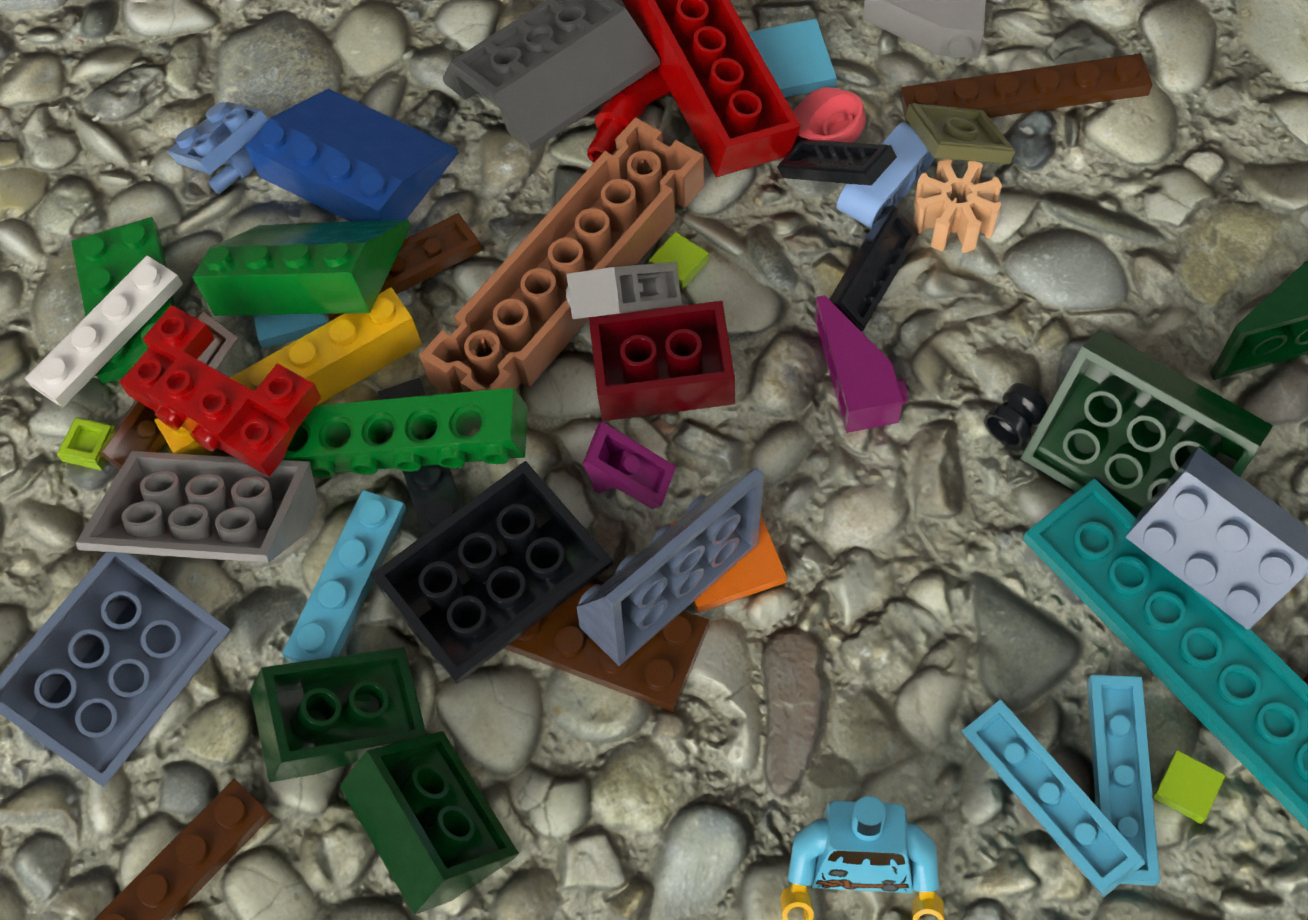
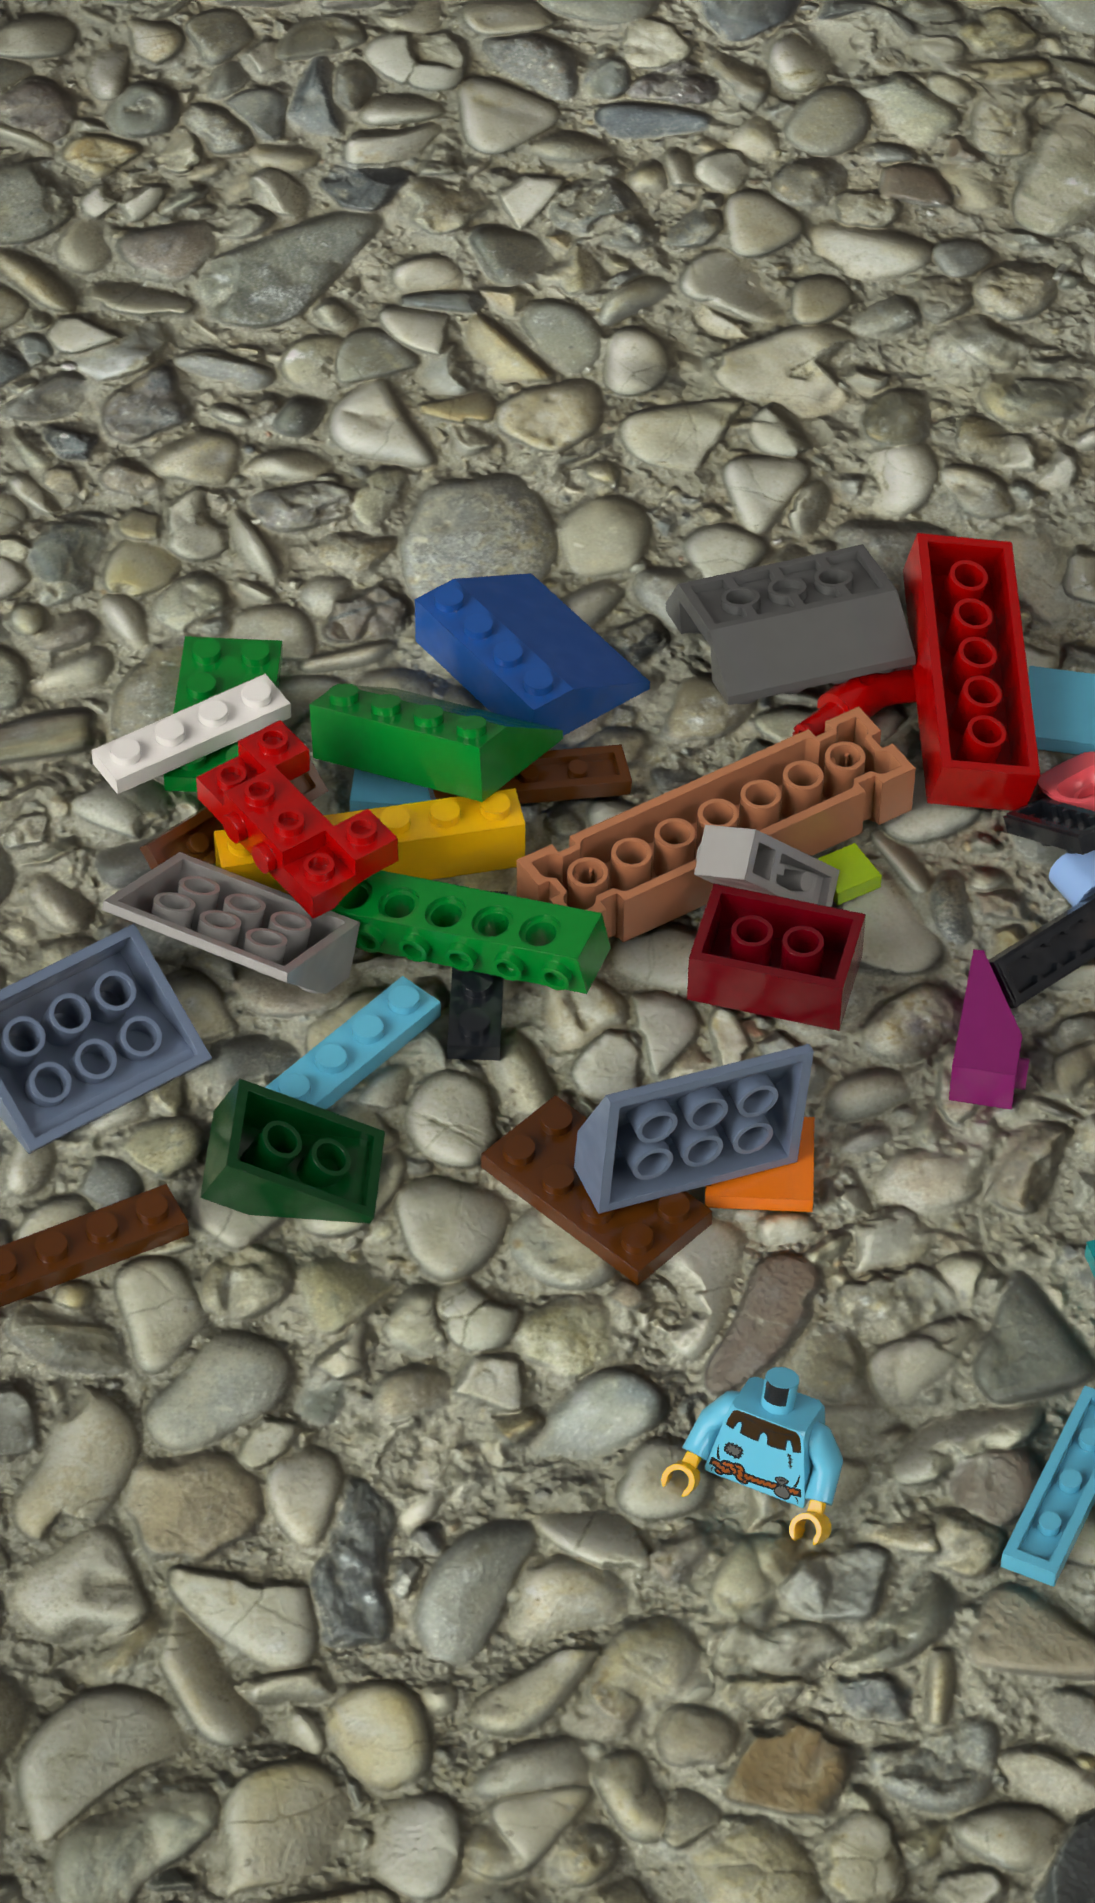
camera: 15 degrees right, 15 degrees down
lime tile [57,417,116,471] -> none
medium blue plate [168,102,268,194] -> none
dark green slope [340,731,519,915] -> none
black slope [371,461,614,684] -> none
magenta slope [582,422,676,509] -> none
medium azure plate [962,699,1145,898] -> none

